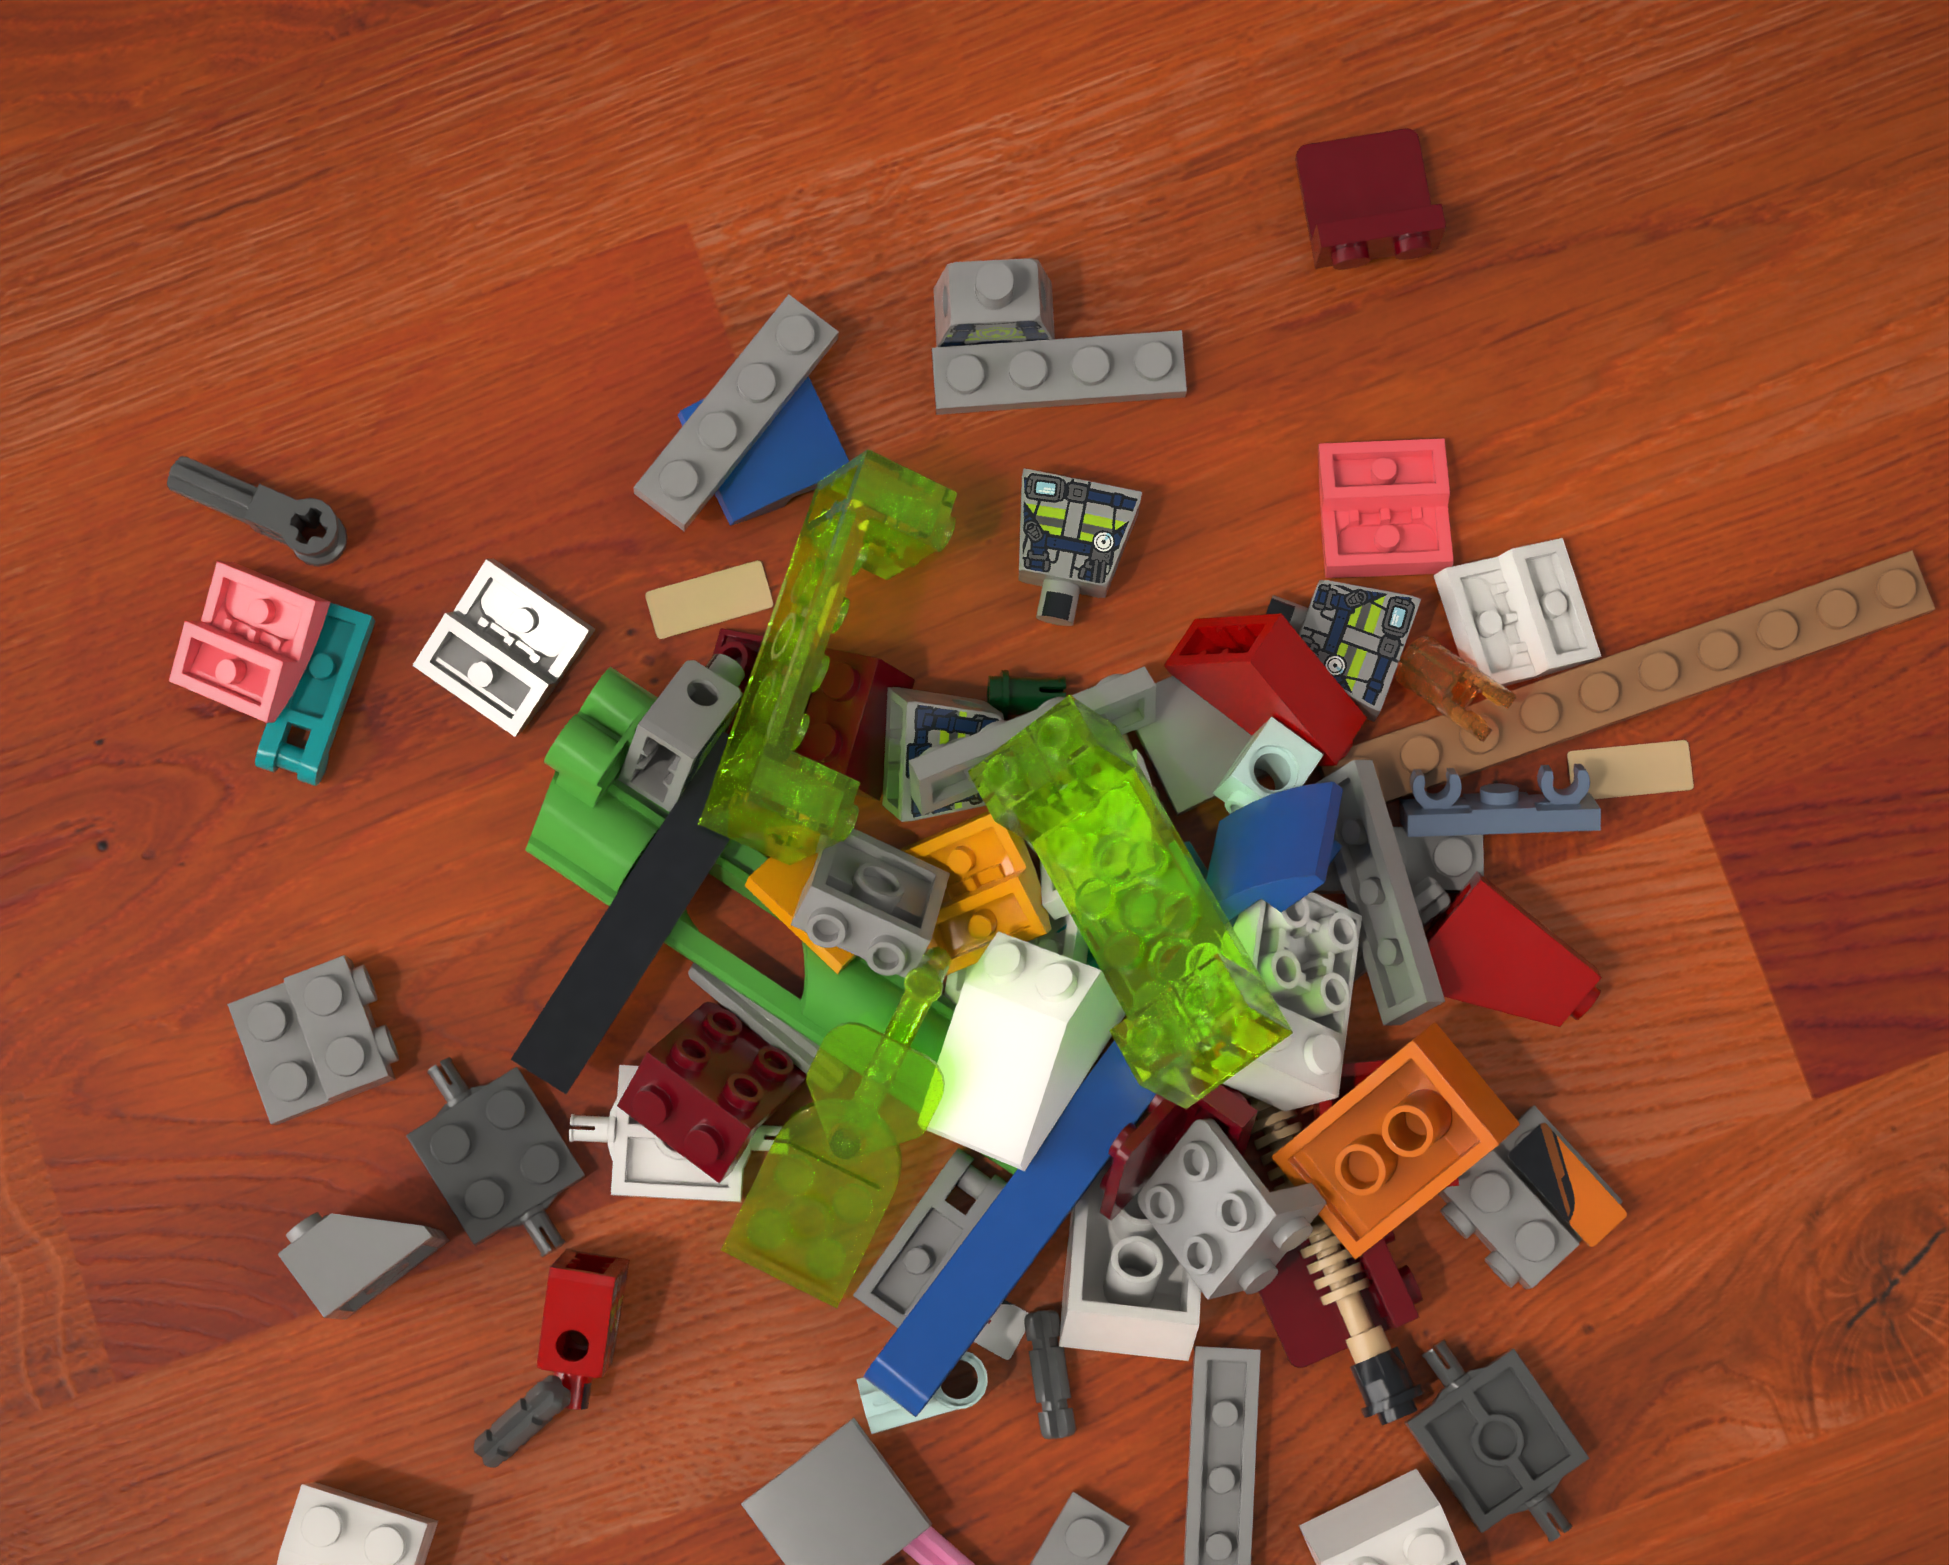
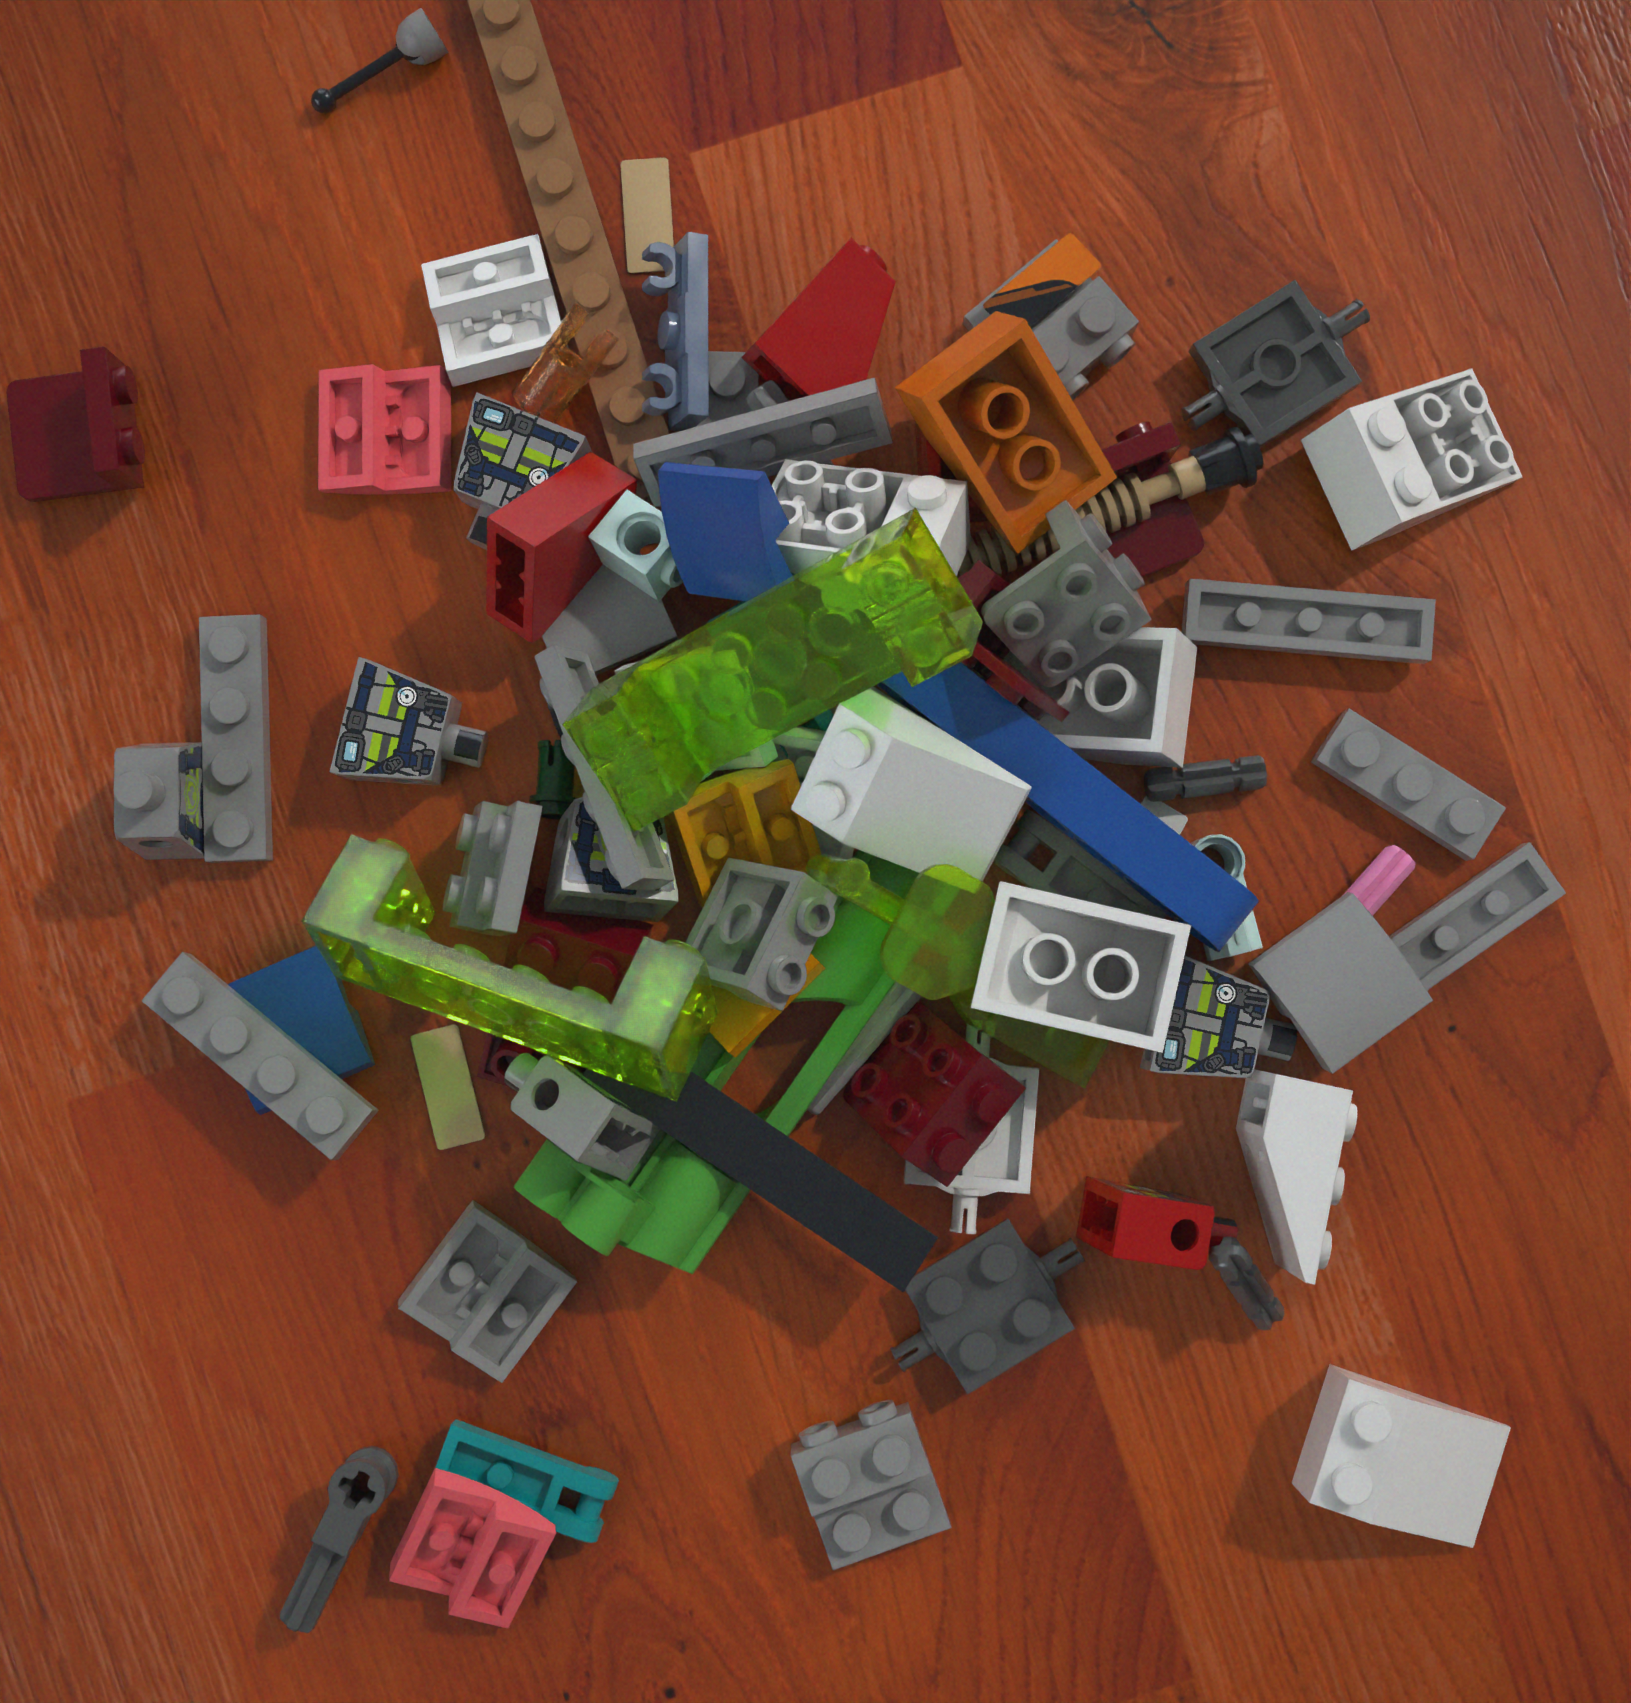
camera: 90 degrees left, 5 degrees up
light grey slope [278,1212,449,1320] -> none
none -> hinge [311,8,449,114]
none -> light grey plate [443,801,543,937]
none -> white slope [970,881,1191,1053]
none -> torso [1140,955,1297,1078]
none -> white slope [1236,1069,1357,1285]

